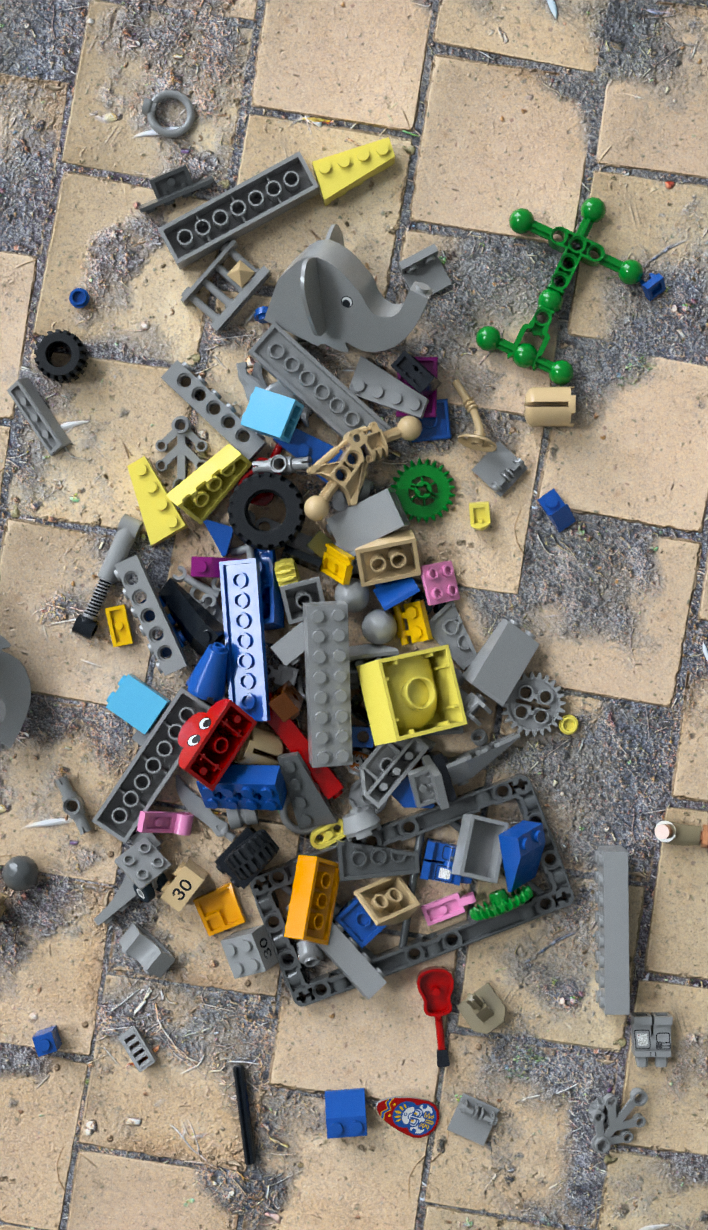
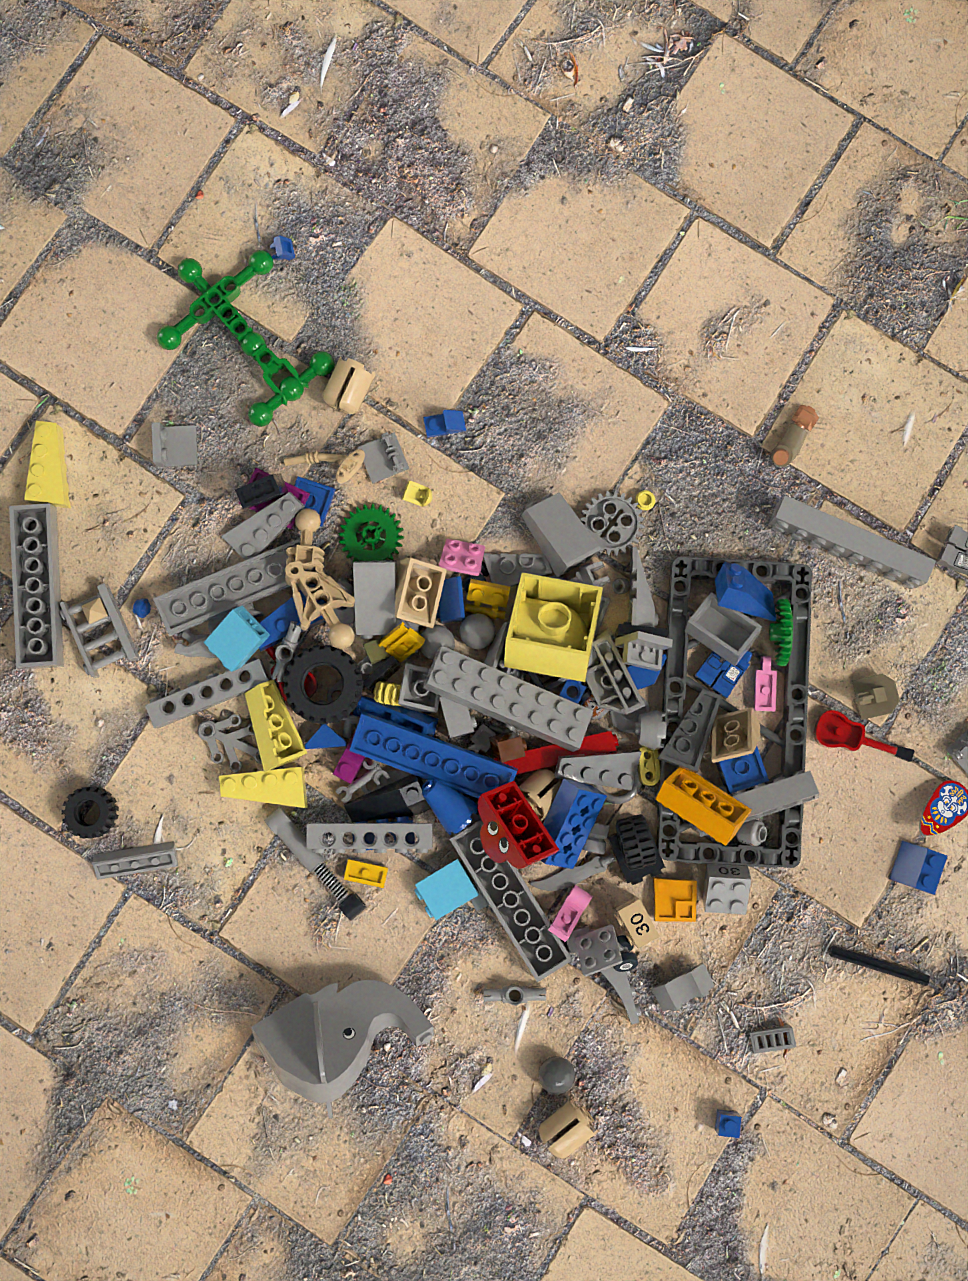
camera: 65 degrees left, 5 degrees down
blue plate [69,288,90,309] -> none
light grey animal [264,224,434,352] -> none

